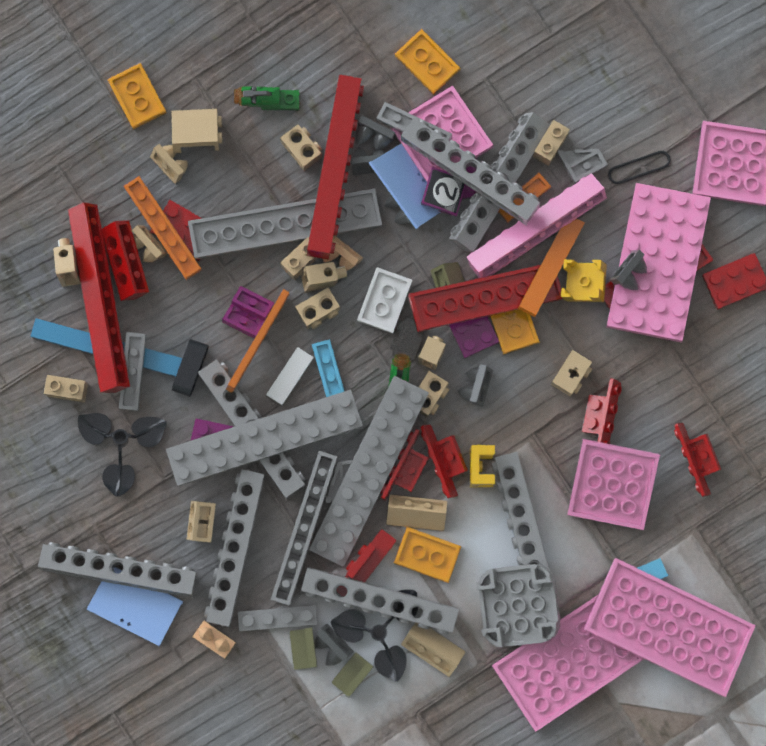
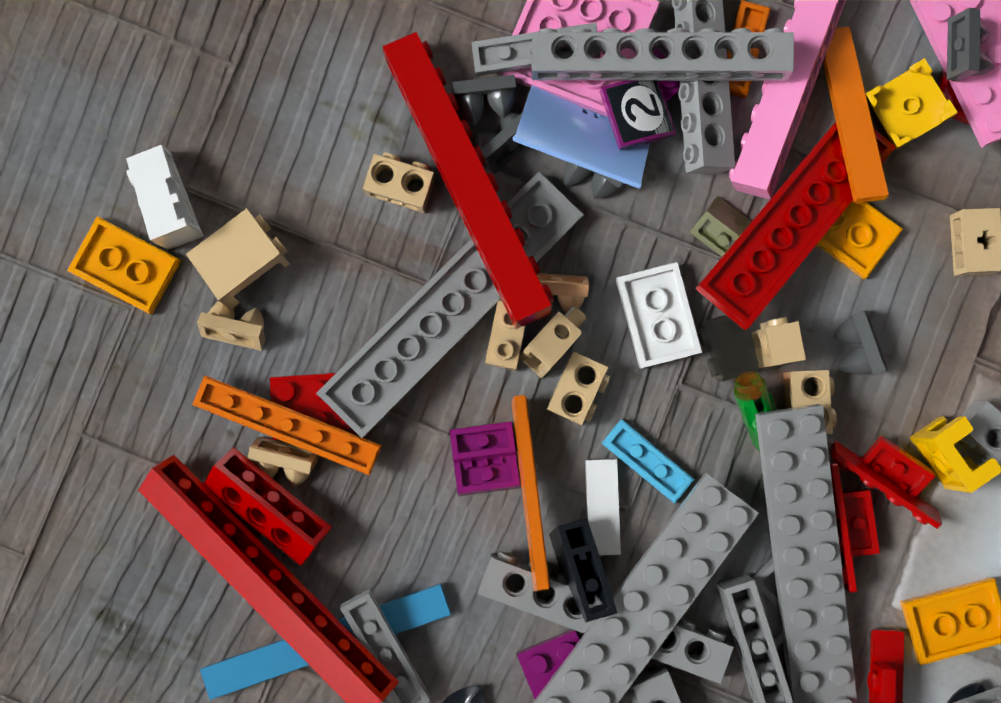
camera: 35 degrees left, 5 degrees up
tan torso [53,238,81,287] -> none
black beam [172,339,209,397] -> none
green plate [234,86,299,110] -> none
tan panel [387,495,447,531] -> none
magenta plate [449,317,499,359] -> none
none -> white wedge [126,145,204,250]
none -> black slope [549,518,618,623]

